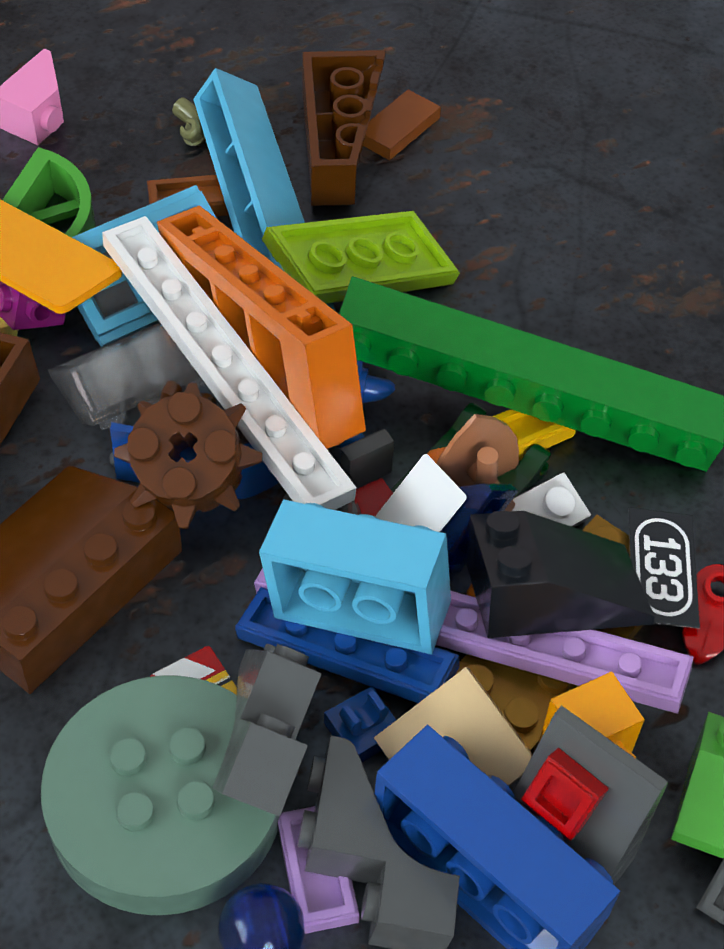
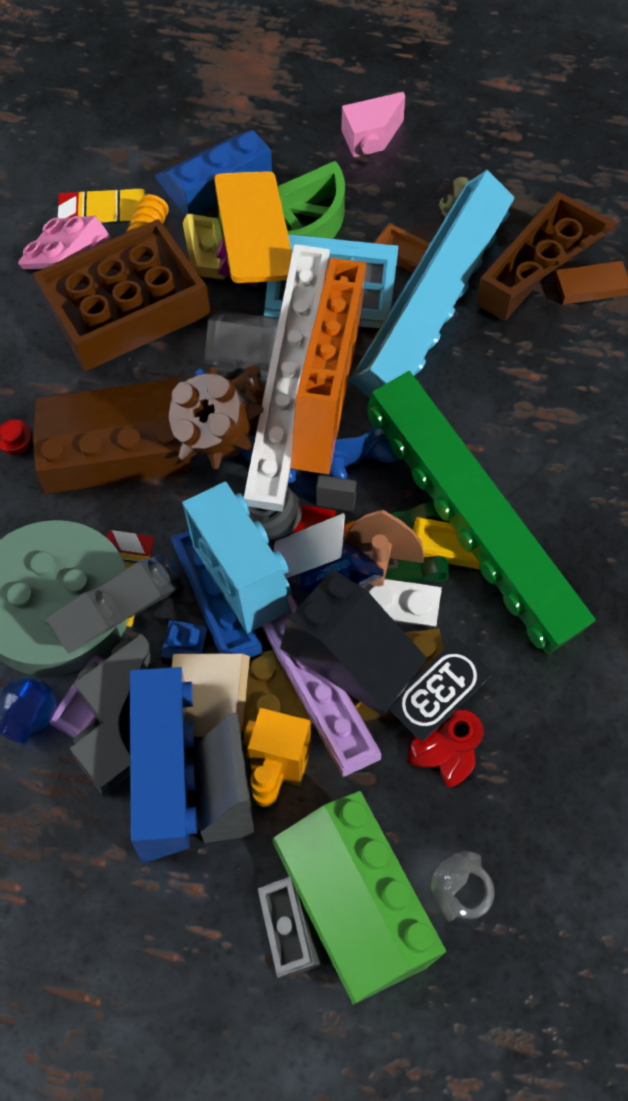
camera: 45 degrees right, 10 degrees up
lime tile [262,211,460,304] -> none
red tile [521,747,609,841] -> none

